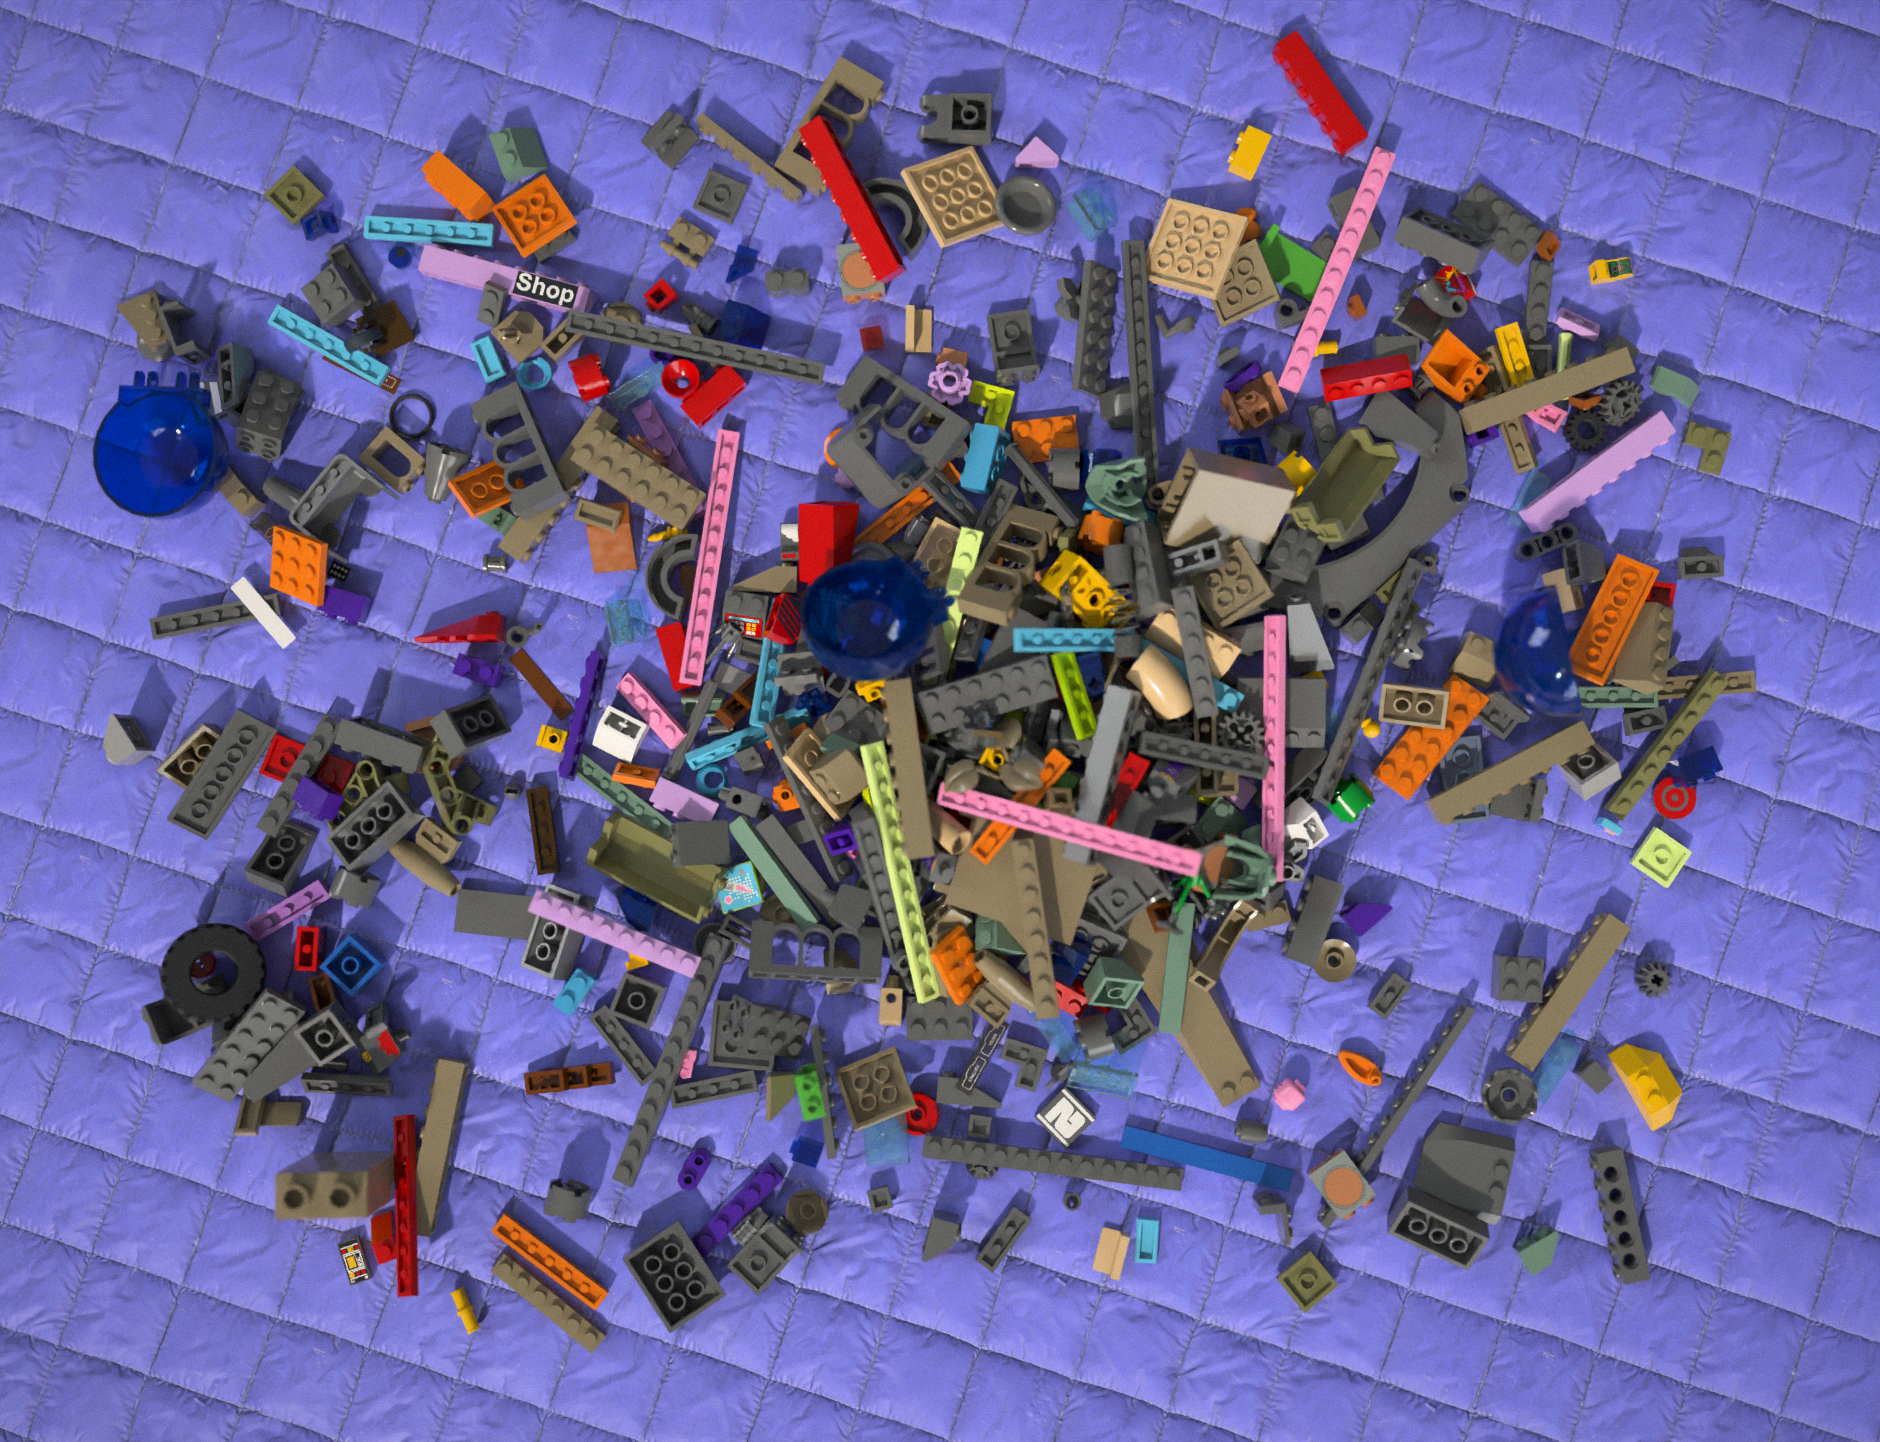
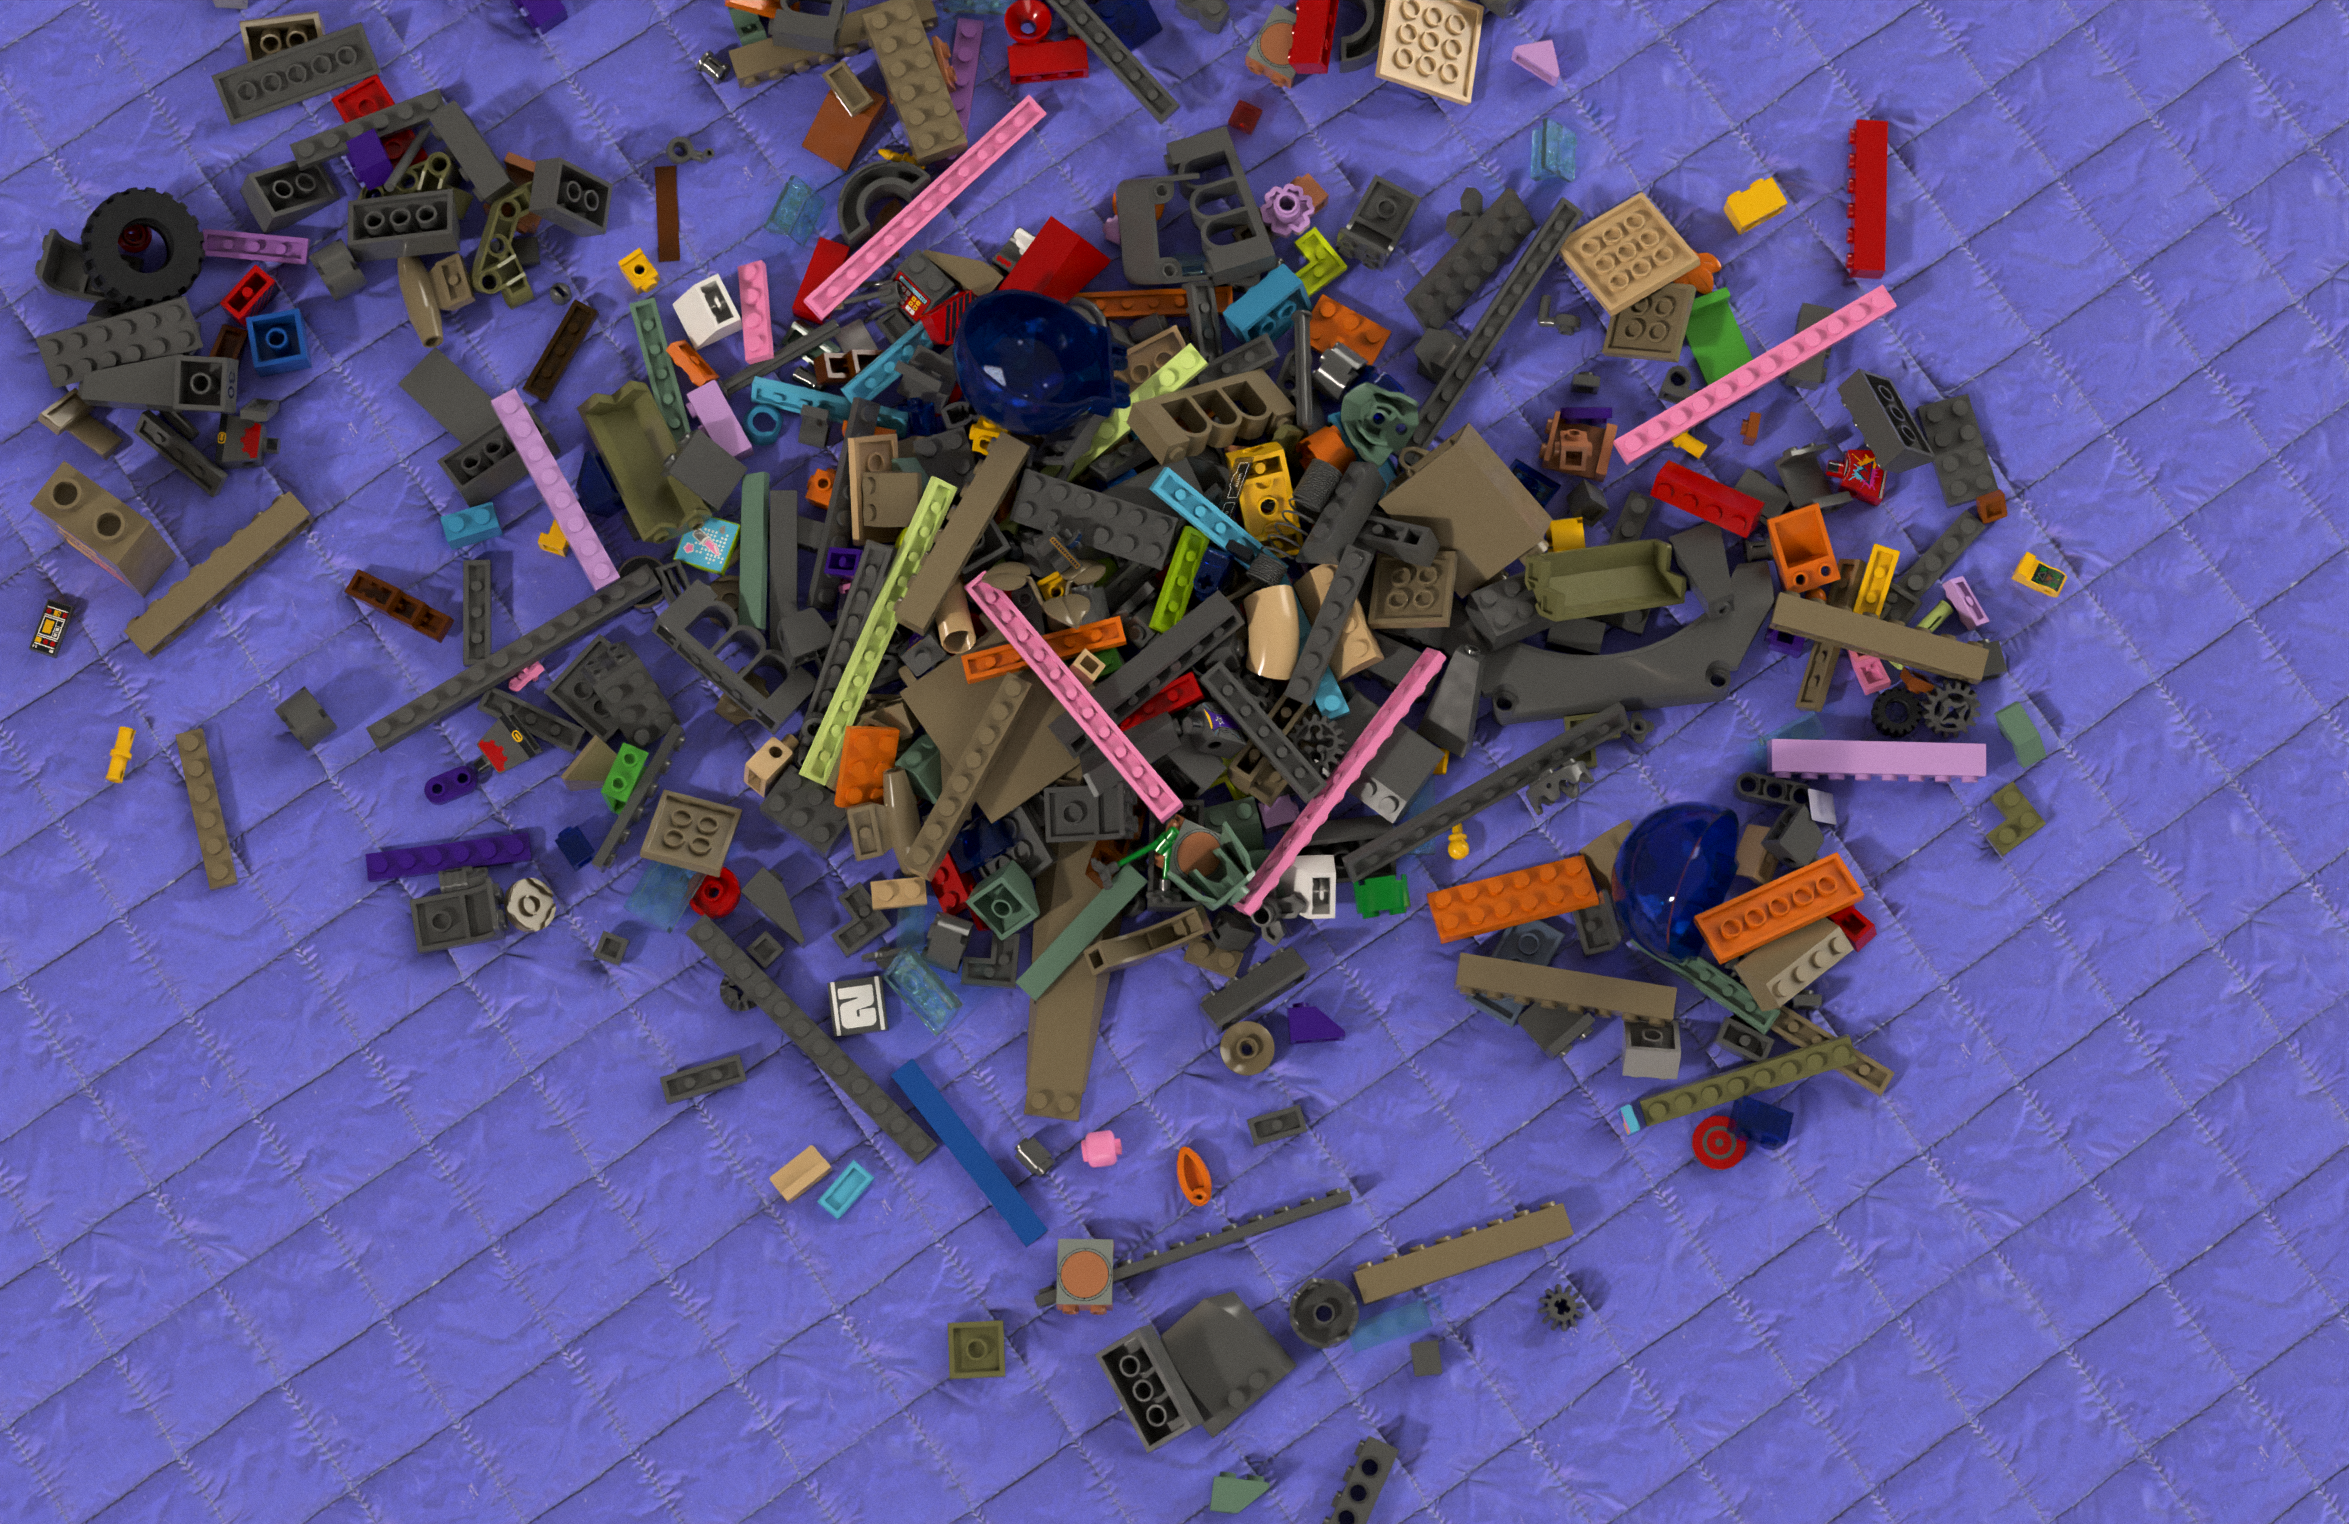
camera: 30 degrees right, 10 degrees down
red slope [371,1210,396,1265] -> none
red tile [394,1114,419,1297] -> none
red wedge [414,611,506,644] -> none
dark purple brick [452,653,506,688] -> none
orange plate [491,1212,610,1310] -> none
dark purple plate [558,651,606,782] -> none
dark grey brick [608,971,669,1029] -> none
dark grey slope [622,1220,726,1333] -> none
dark grey torso [718,786,773,819] -> none
tan panel [905,305,932,353] -> none
dark grey slope [922,1208,962,1262] -> none
clear smoke sticker [955,1021,1009,1096] -> none
dark grey piece [994,175,1056,236] -> none
dark grey hinge [1062,1192,1081,1211] -> none
dark grey bracket [1252,1191,1293,1247] -> none
dark grey plate [1310,231,1337,262] -> none
dark grey slope [1338,600,1384,645] -> none
dark tan slope [1378,682,1450,730] -> none
dark grey cylinder [1415,276,1467,318] -> none
dark grey brick [1491,954,1544,1003] -> none
yellow wedge [1607,1044,1683,1131] -> none
yellowish green plate [1629,827,1692,888] -> none
dark grey slope [1677,547,1725,580] -> none
none -> dark grey bar [384,124,432,192]
none -> dark grey torso [474,710,543,774]
none -> tan plate [870,877,928,910]
none -> black tile [1225,539,1255,566]
none -> flat silver sticker [1808,789,1837,825]

